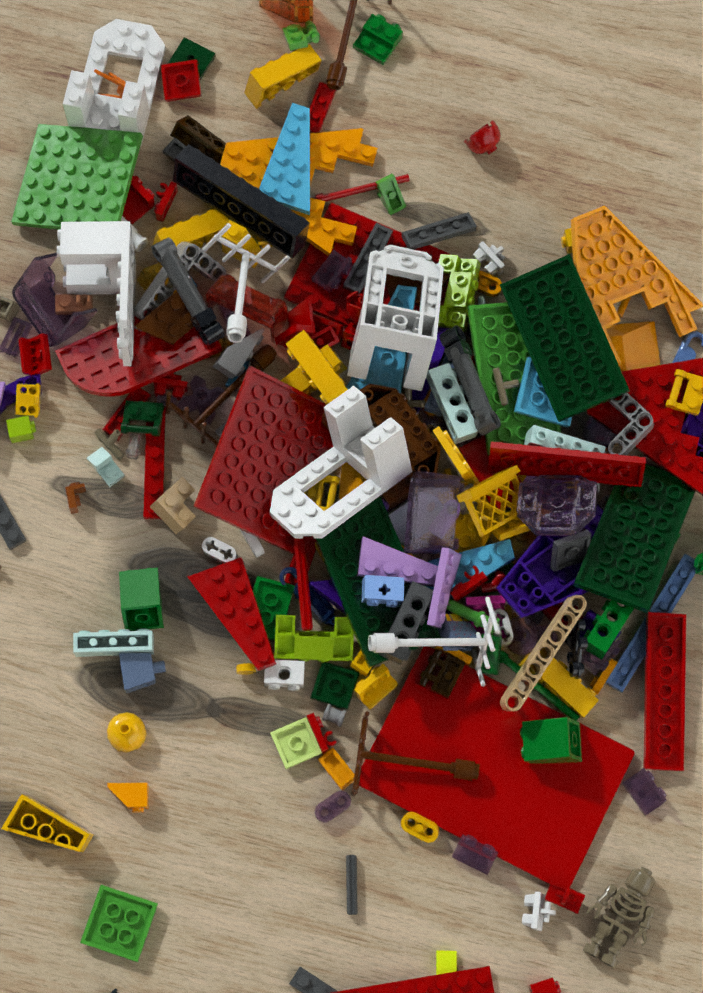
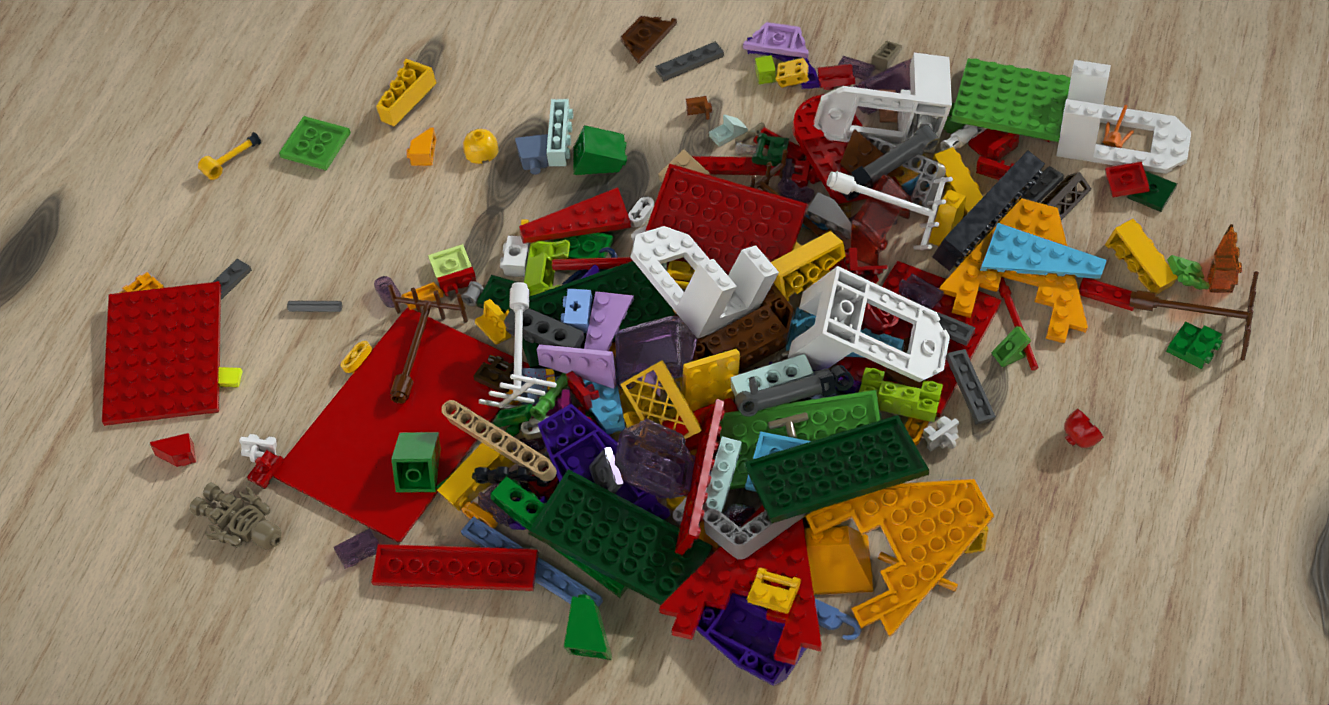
camera: 100 degrees right, 20 degrees down
clear purple bracket [452,834,498,875] -> none

